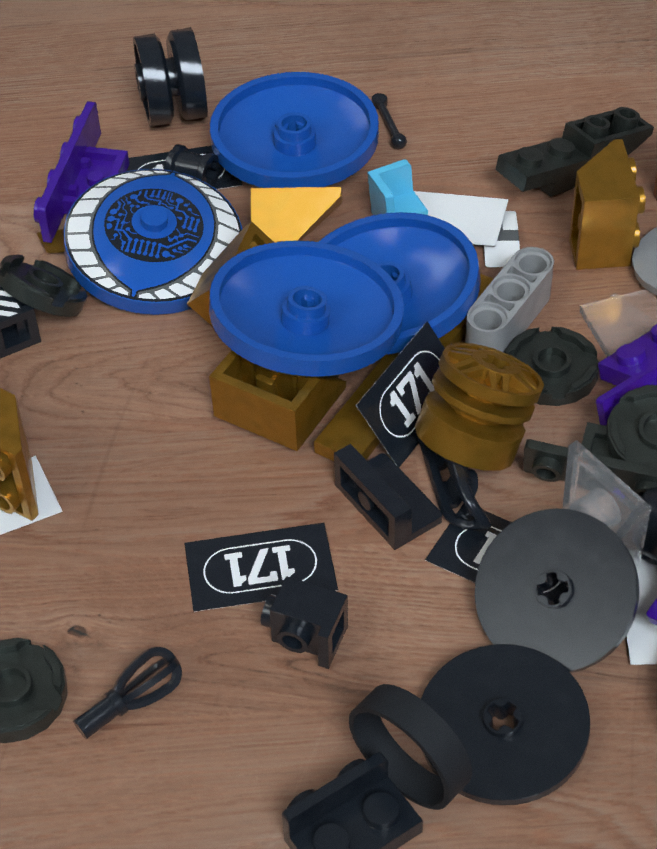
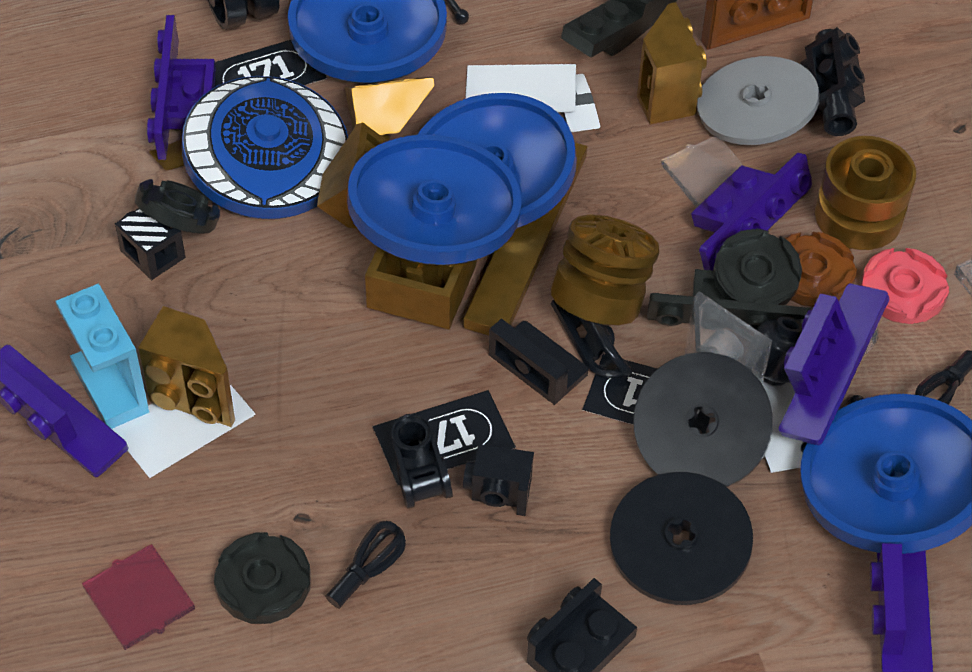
camera: 15 degrees left, 5 degrees up
black bush [165,144,221,187] -> none
black tyre [349,684,472,810] -> none
black sticker [356,321,445,467] -> none
medium azure panel [367,159,428,215] -> none
light grey beam [465,247,554,353] -> none
pearl dark grey tile [506,327,599,406] -> none
none -> black piece [391,414,453,509]

